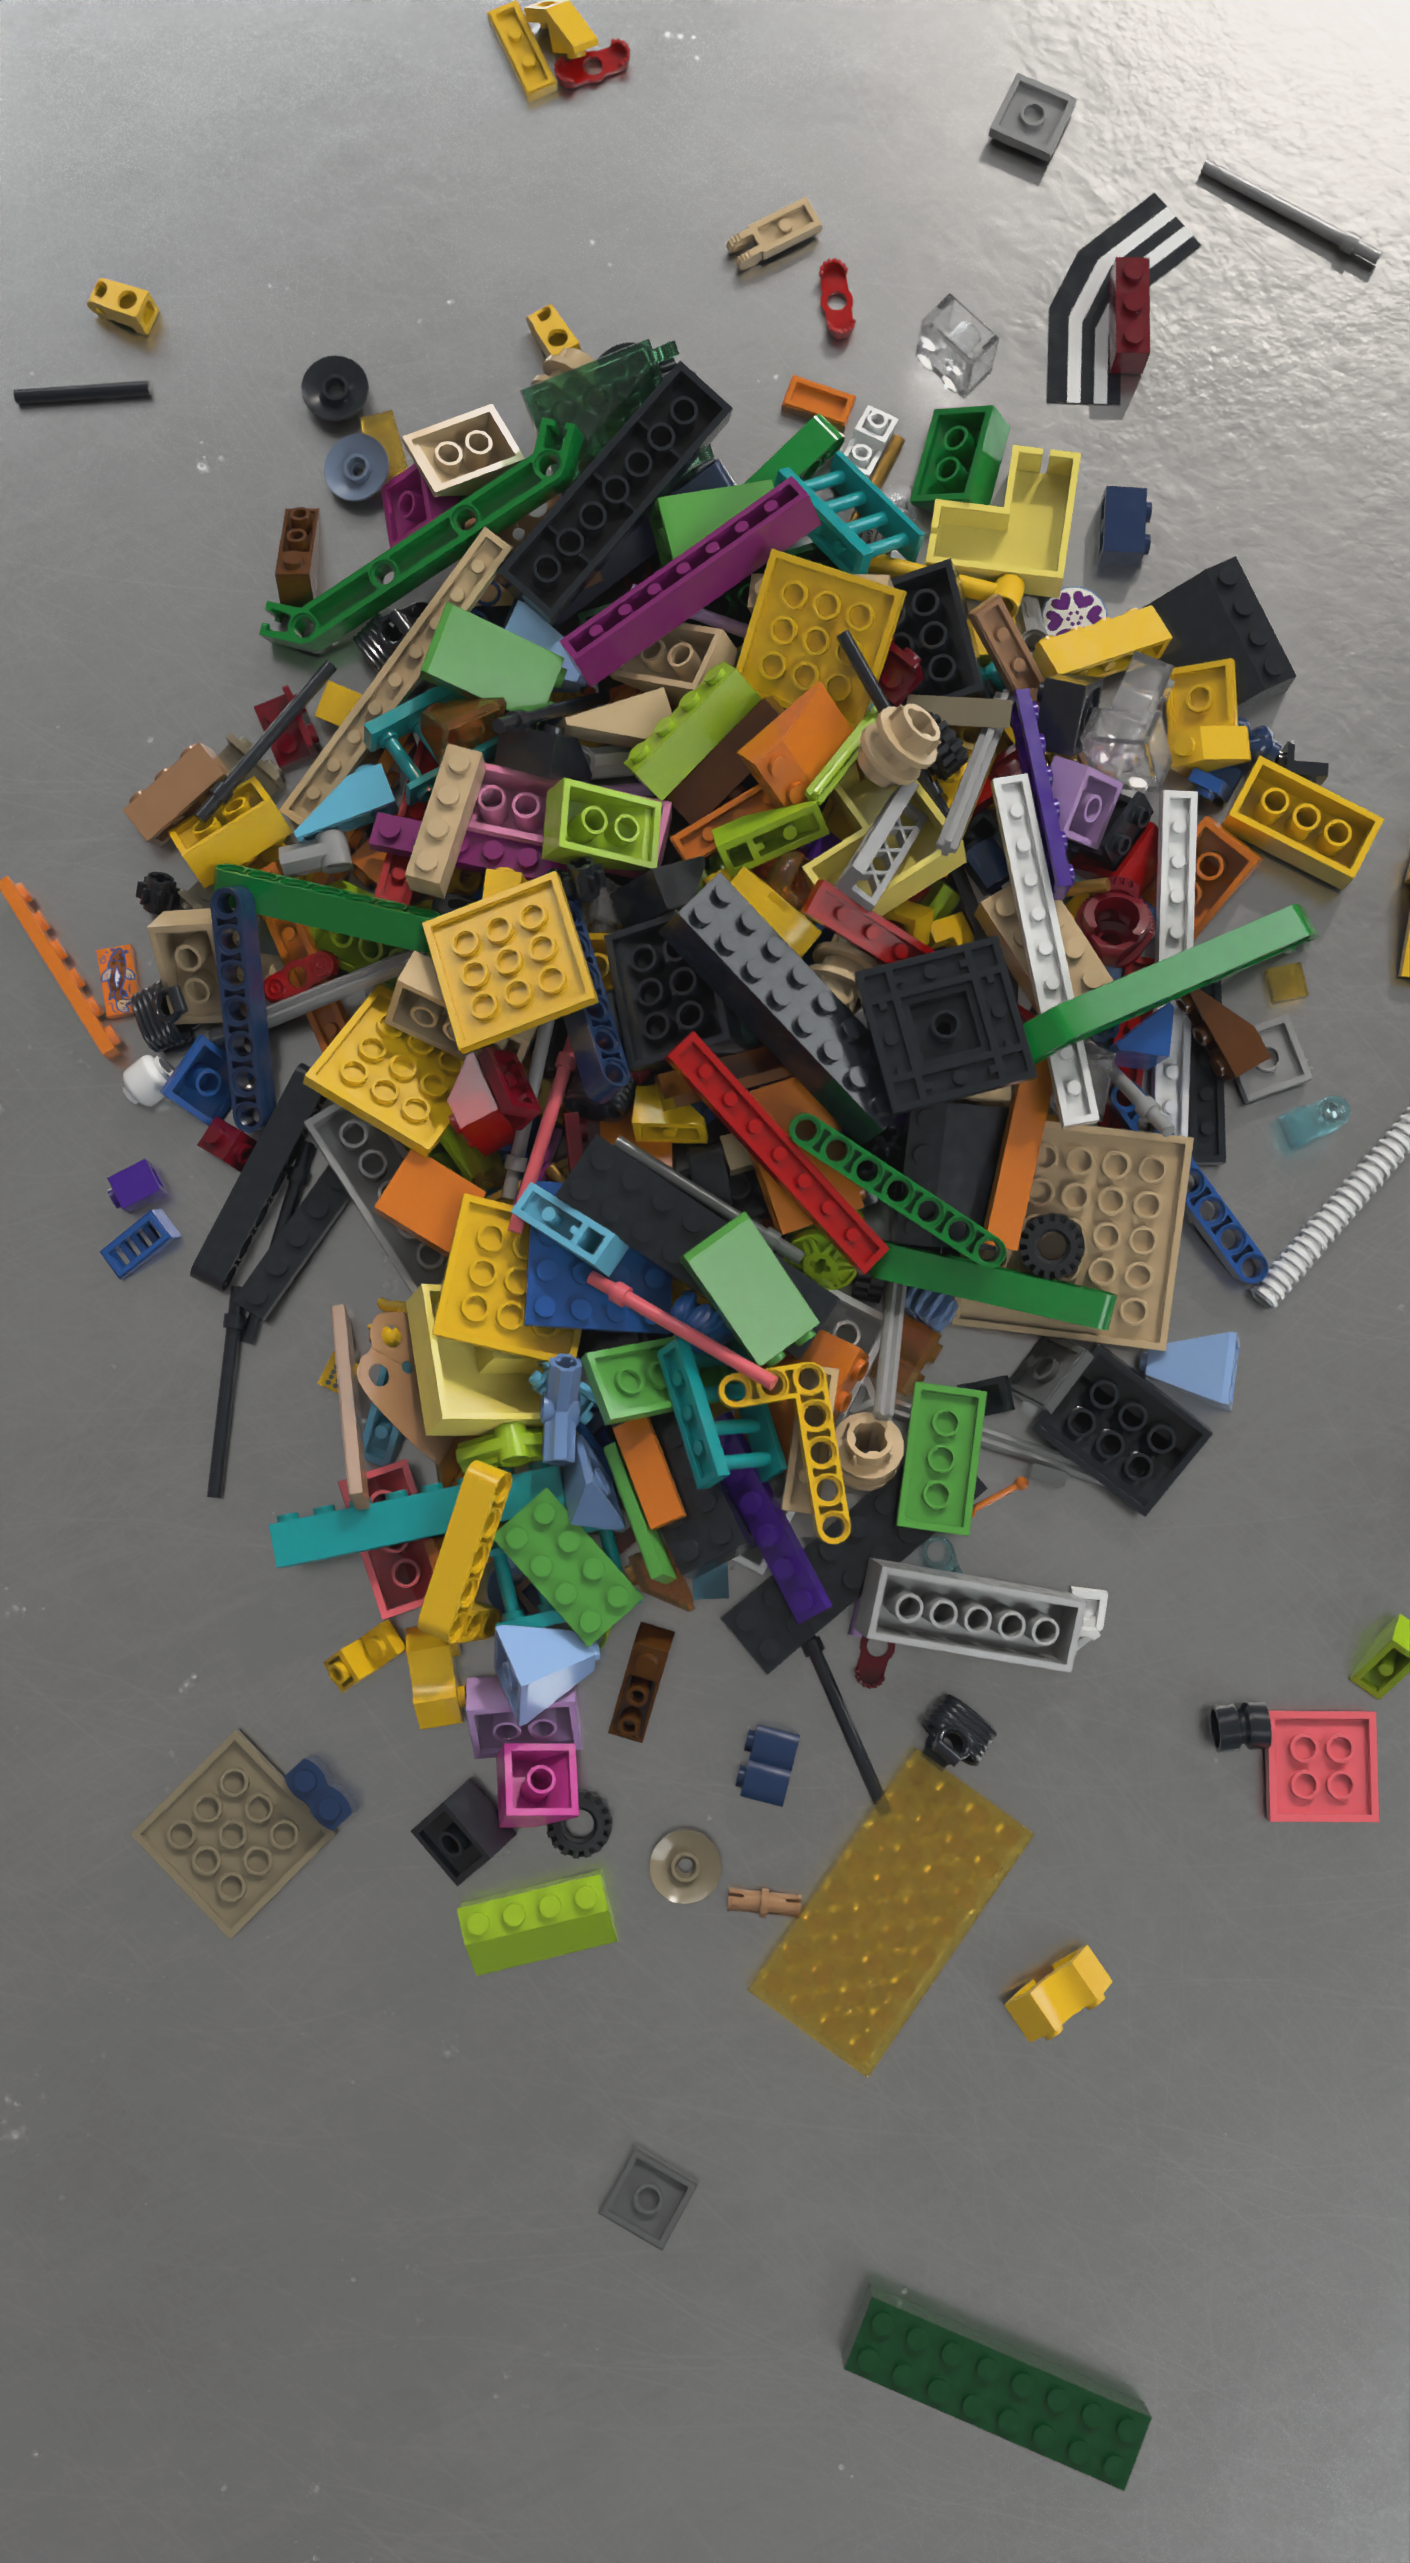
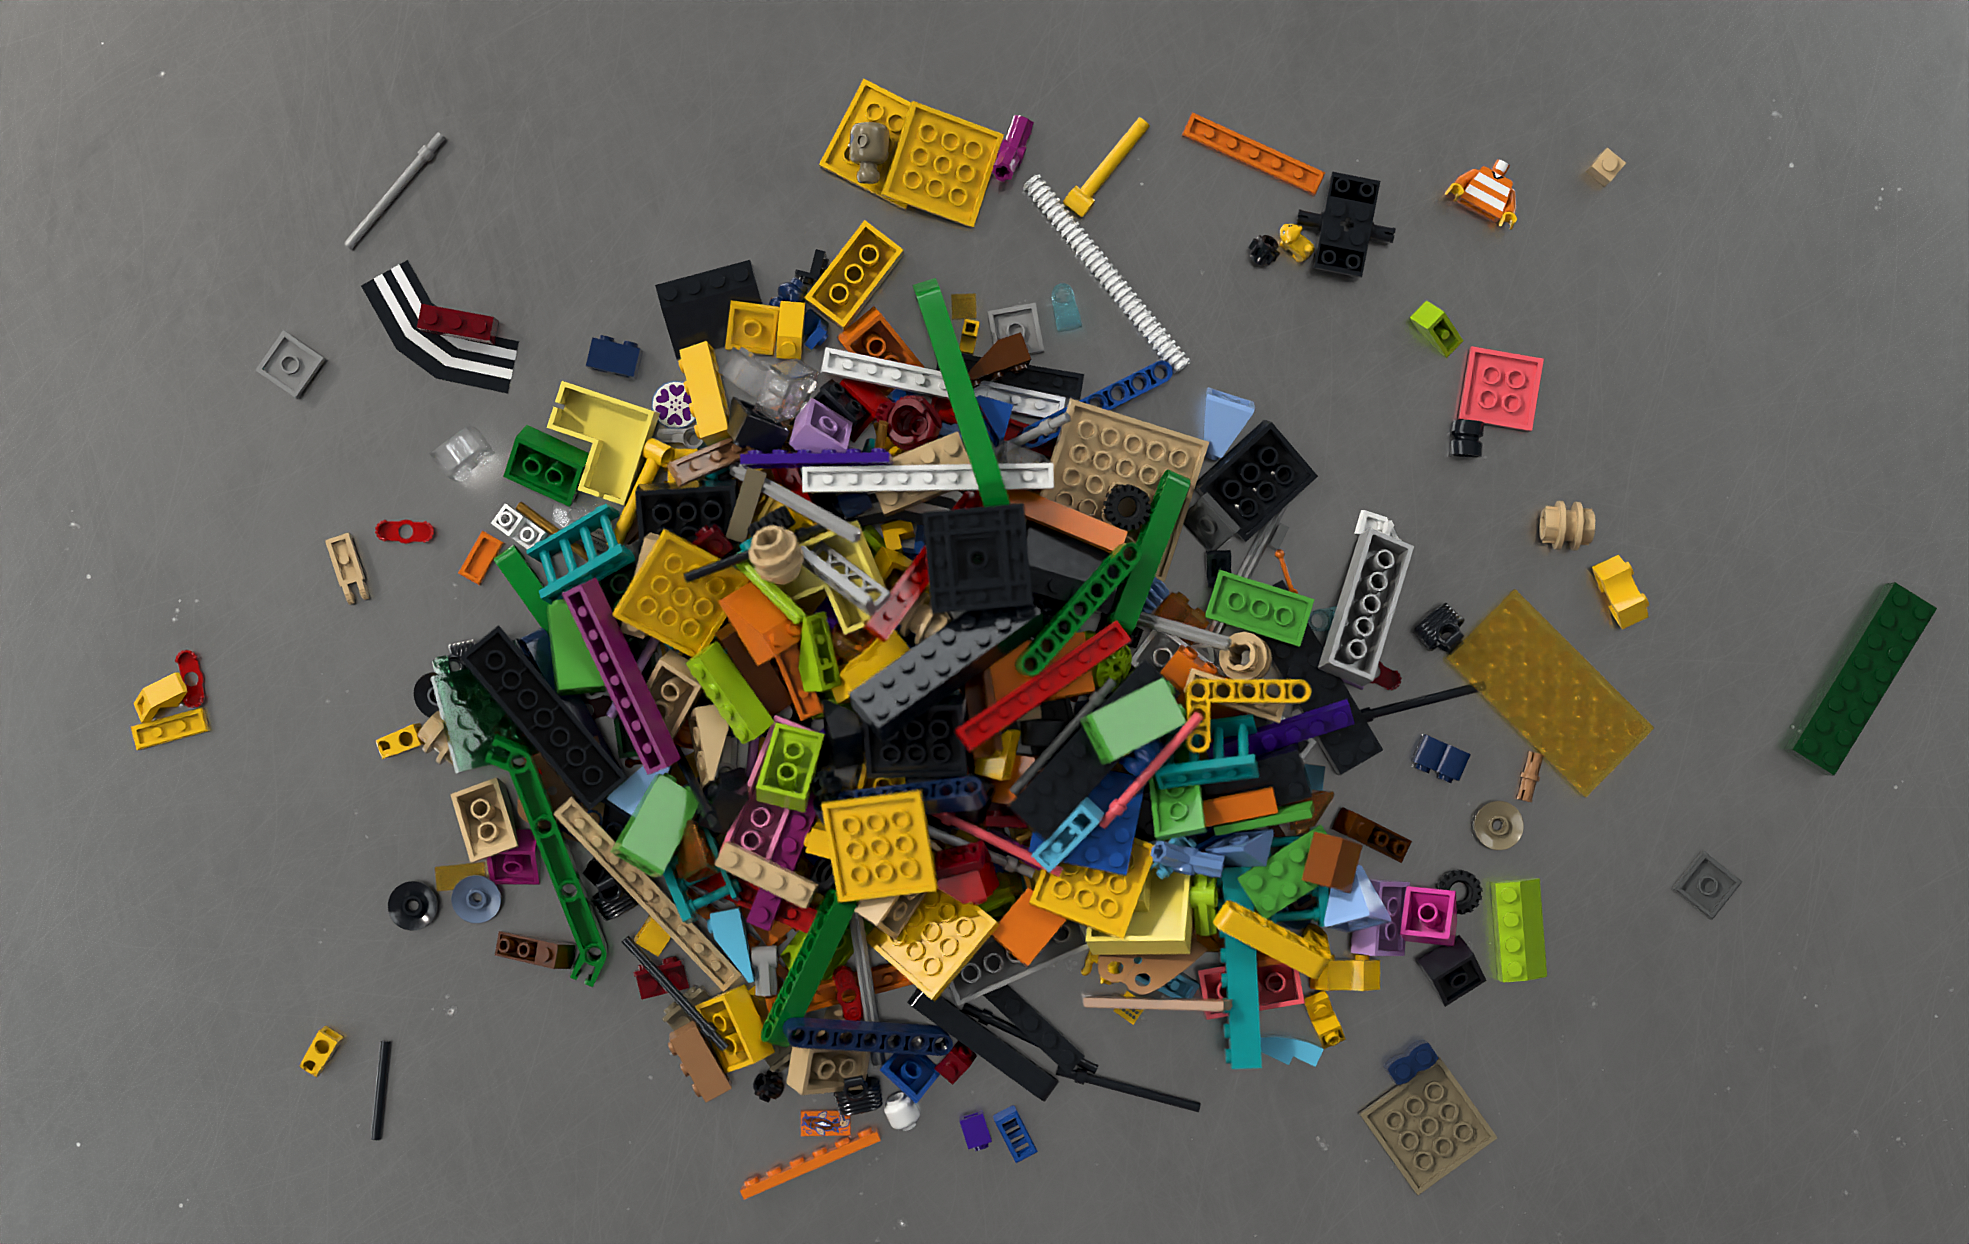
camera: 85 degrees left, 5 degrees up
none -> yellow piece [959,319,980,355]
none -> medium azure slope [1260,1035,1324,1067]
none -> dark orange slope [1301,832,1363,893]
none -> tan piece [1540,501,1595,551]

